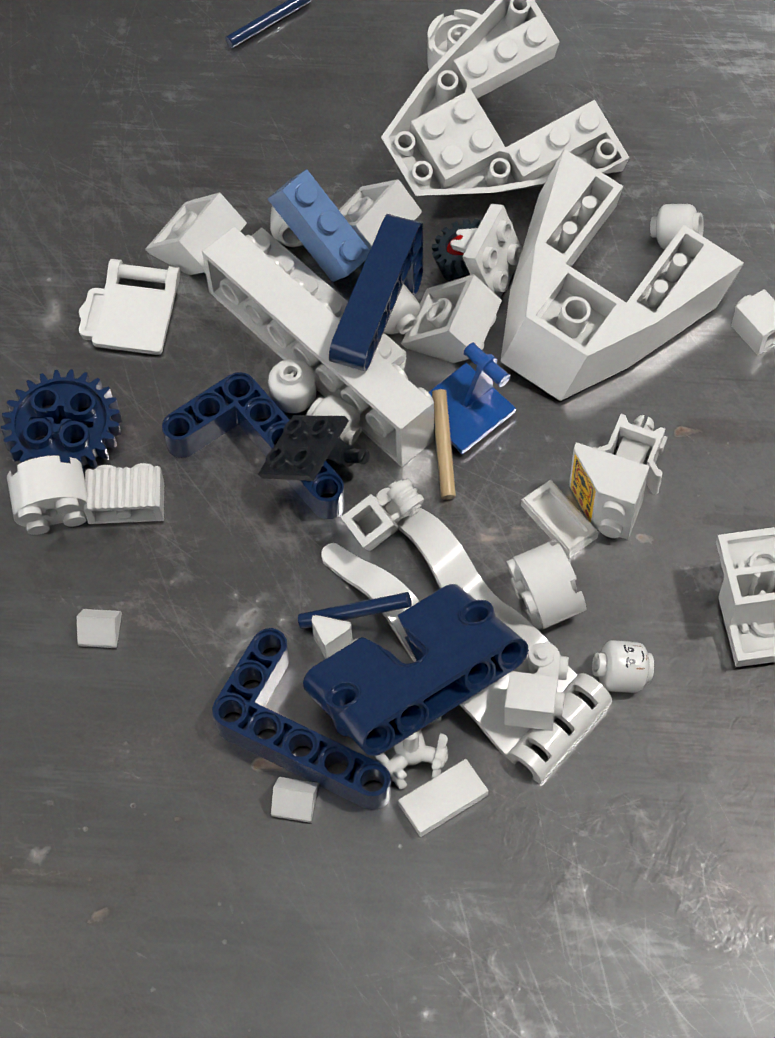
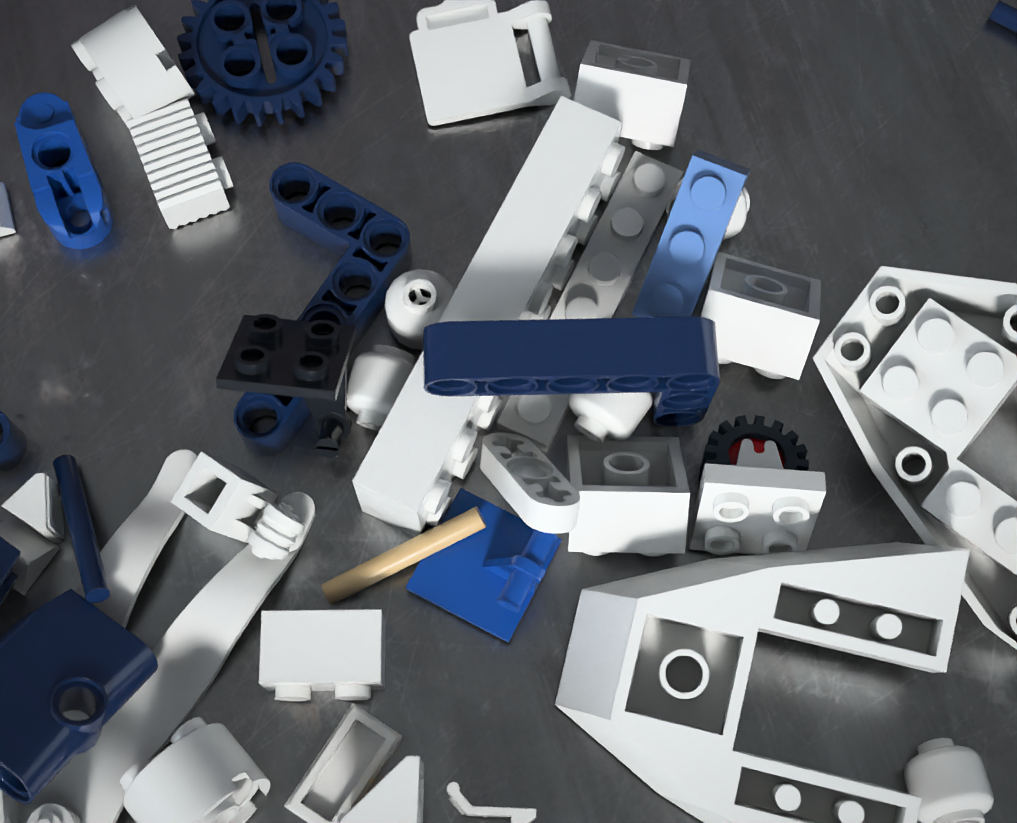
camera: 65 degrees right, 10 degrees up
none -> blue piece [14,92,114,250]
none -> white brick [259,609,386,701]
none -> white beam [480,432,581,533]

